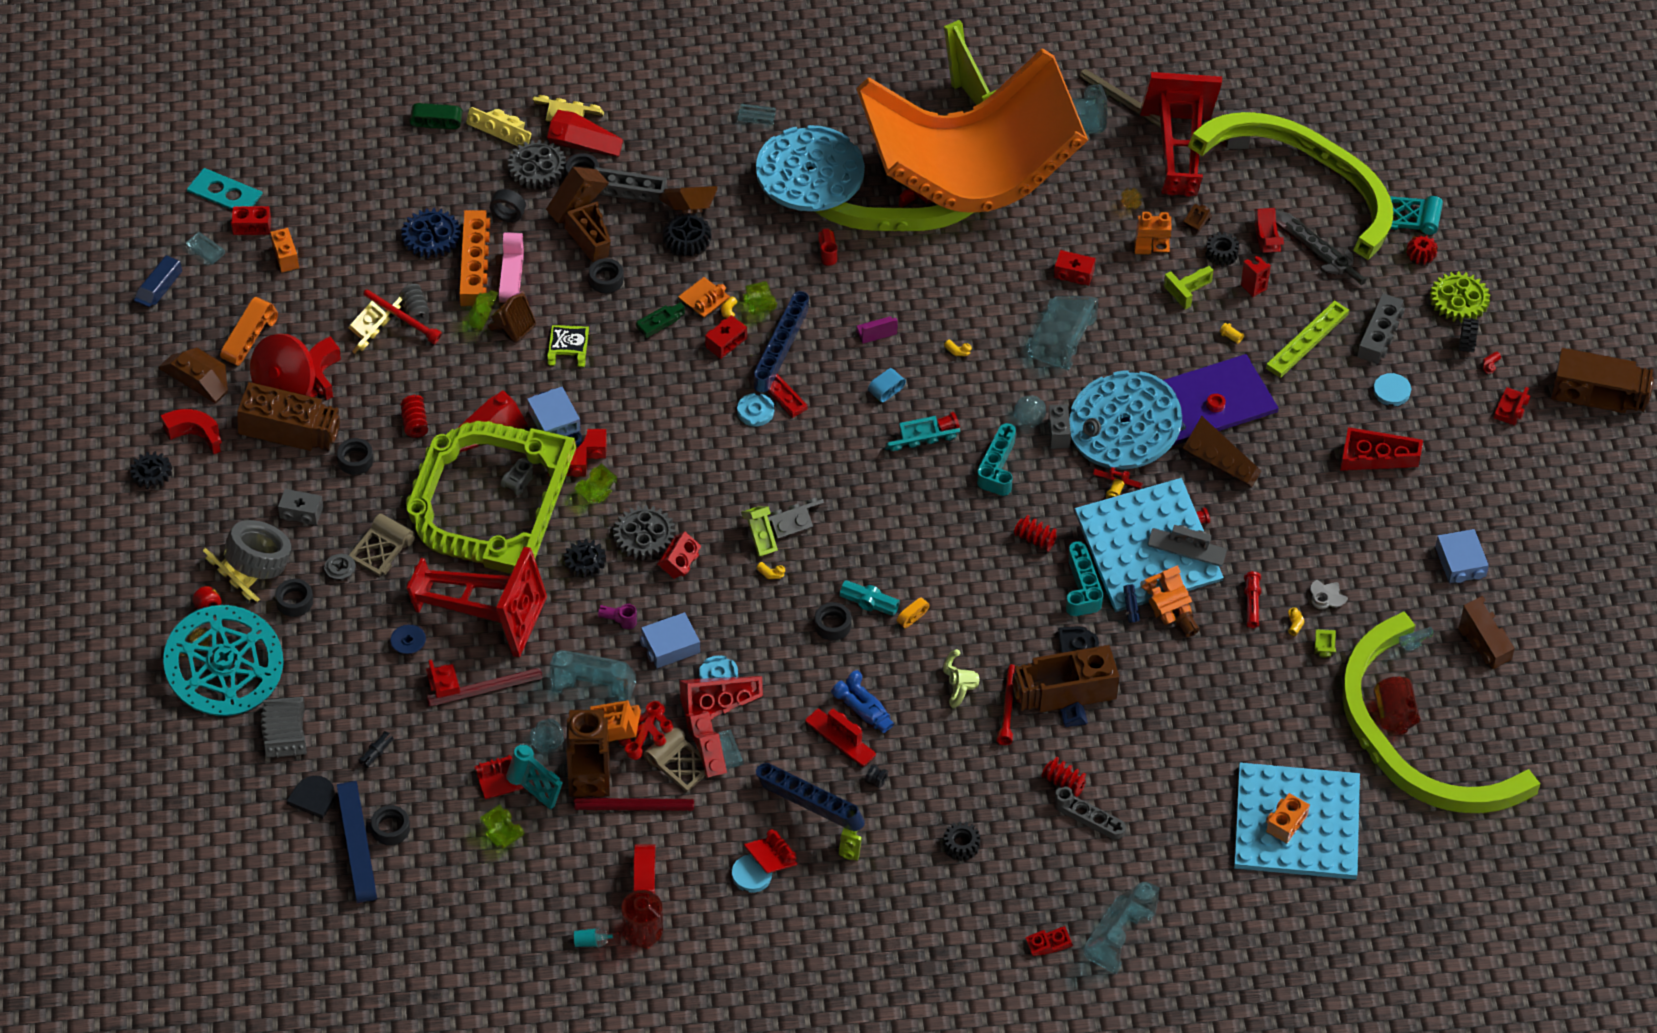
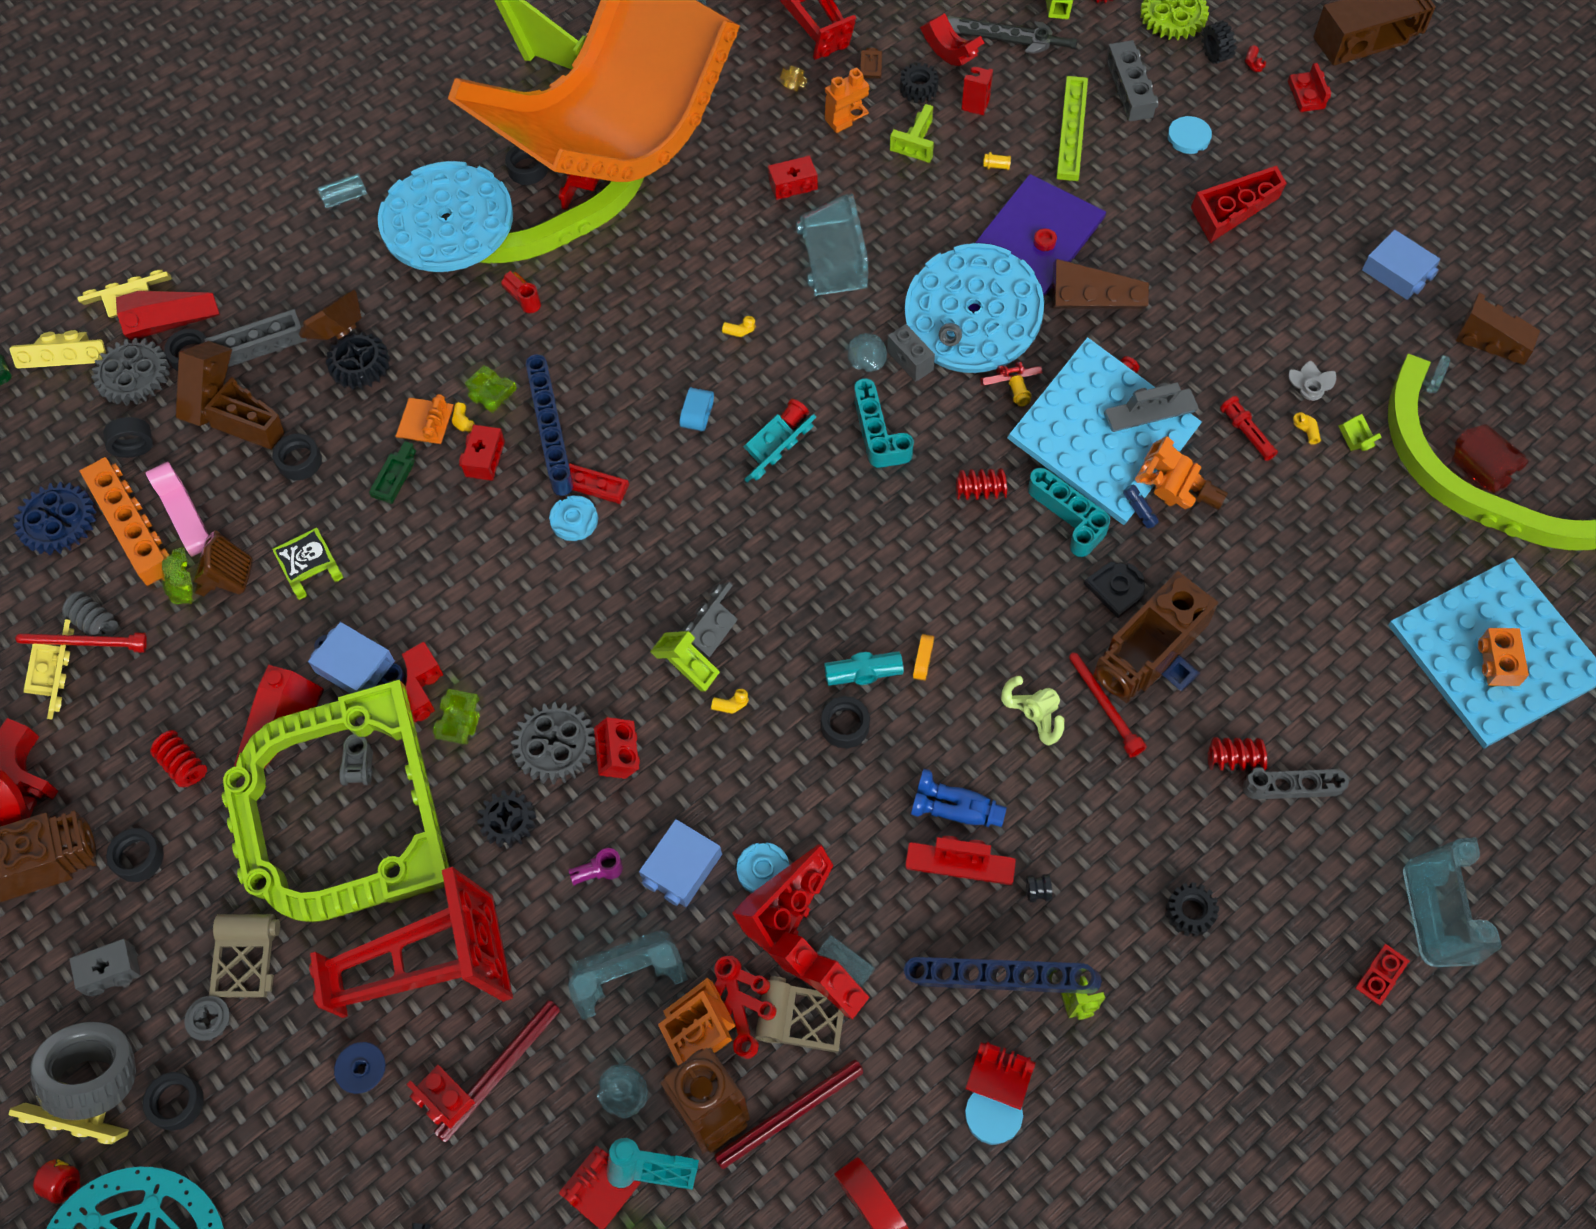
camera: 30 degrees left, 10 degrees up
magenta panel [856,316,898,344] -> none

